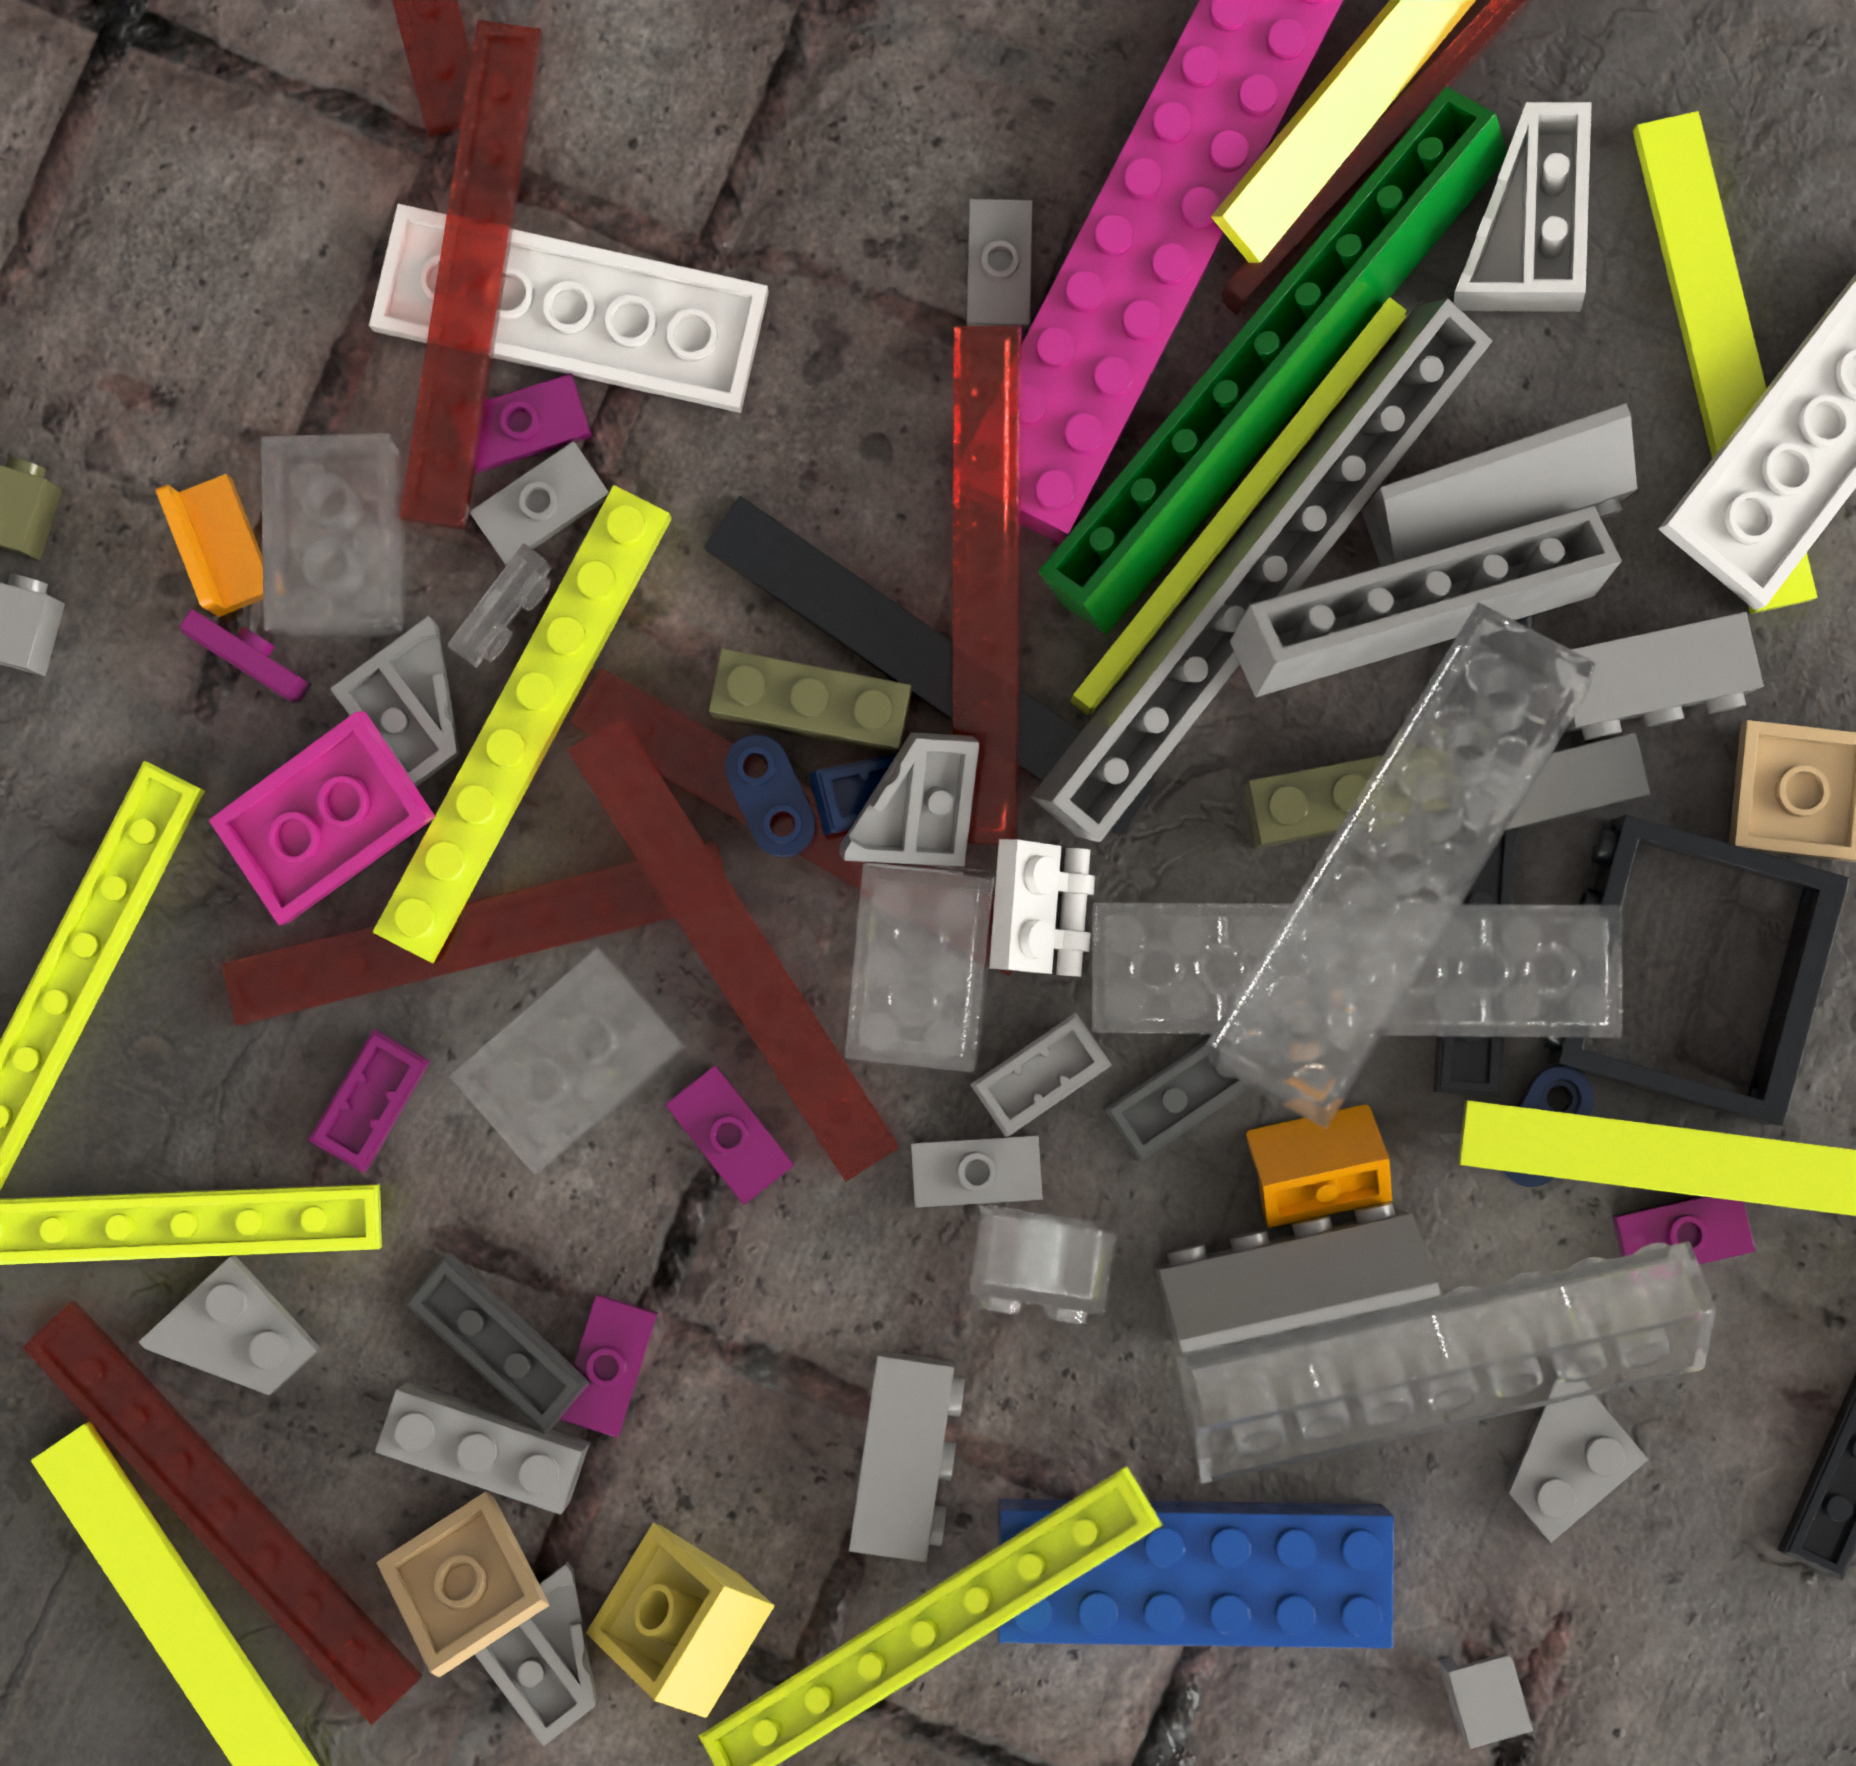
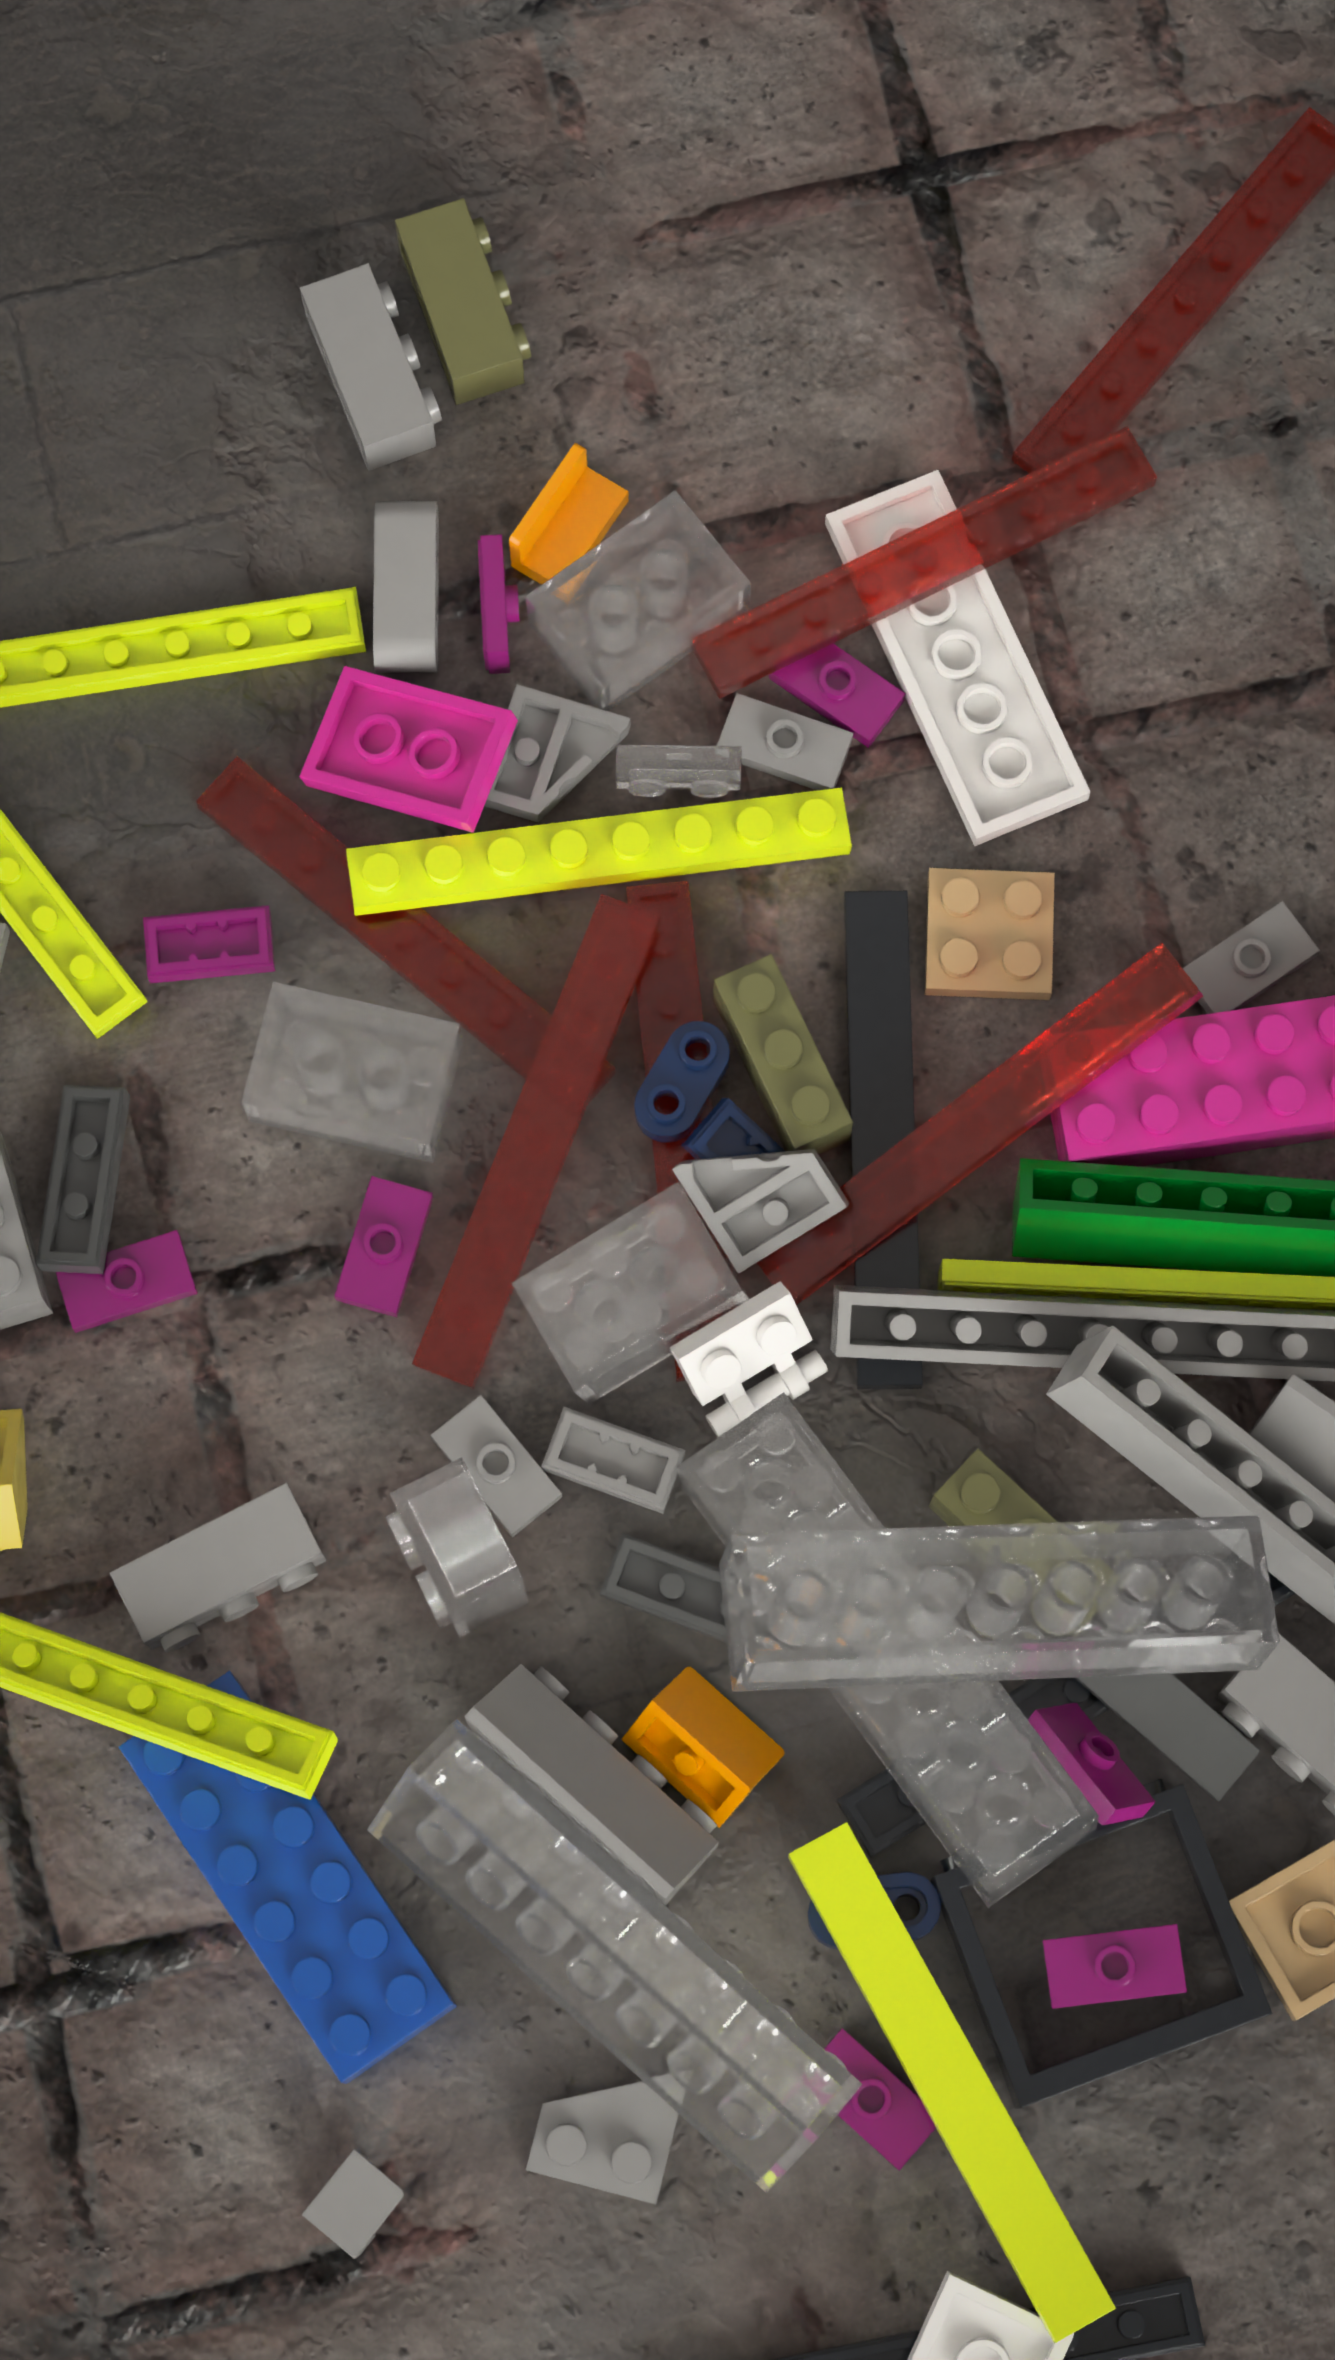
camera: 55 degrees right, 10 degrees down
none -> light grey beam [373,501,439,673]
none -> tan plate [924,868,1055,1000]
none -> magenta plate [1024,1703,1156,1825]
none -> magenta plate [1043,1924,1187,2009]

